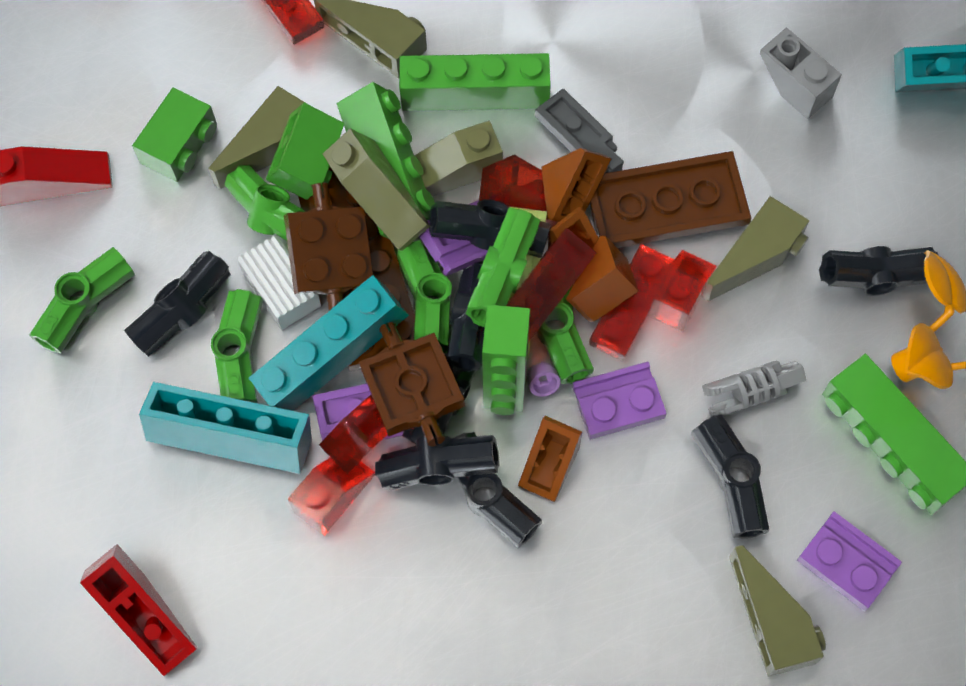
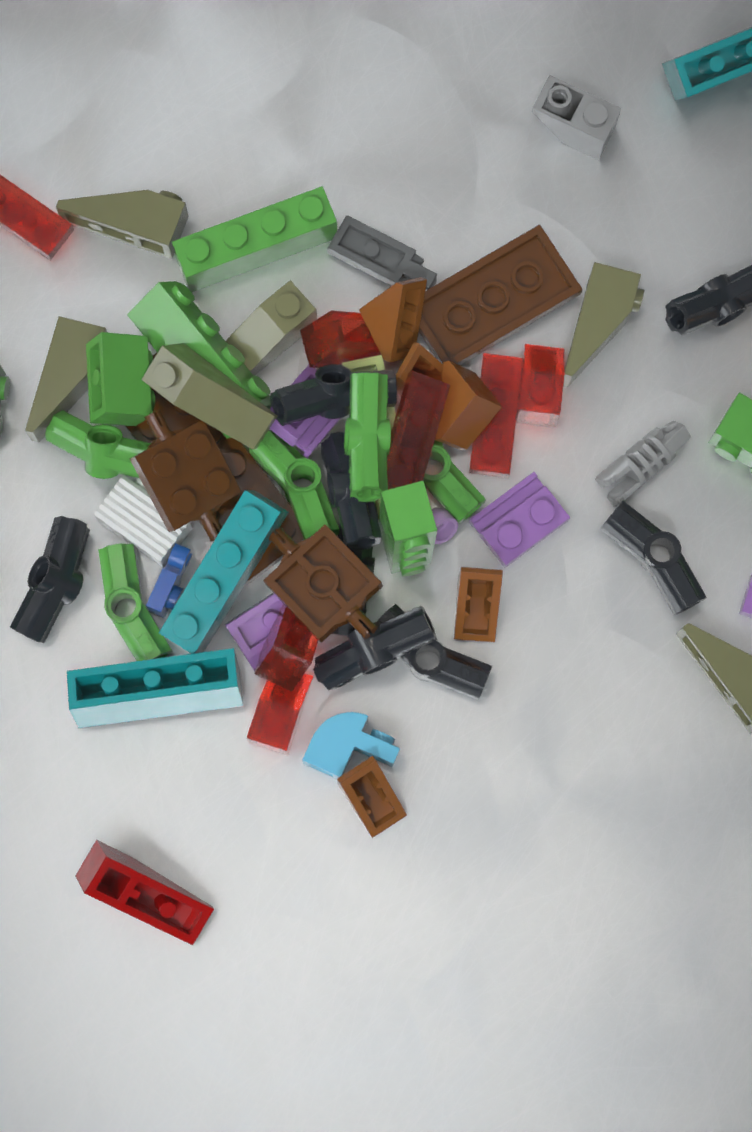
camera: 25 degrees left, 10 degrees up
none -> blue plate [146,543,193,619]
none -> medium azure brick [302,712,400,779]
none -> dark orange slope [337,756,407,838]

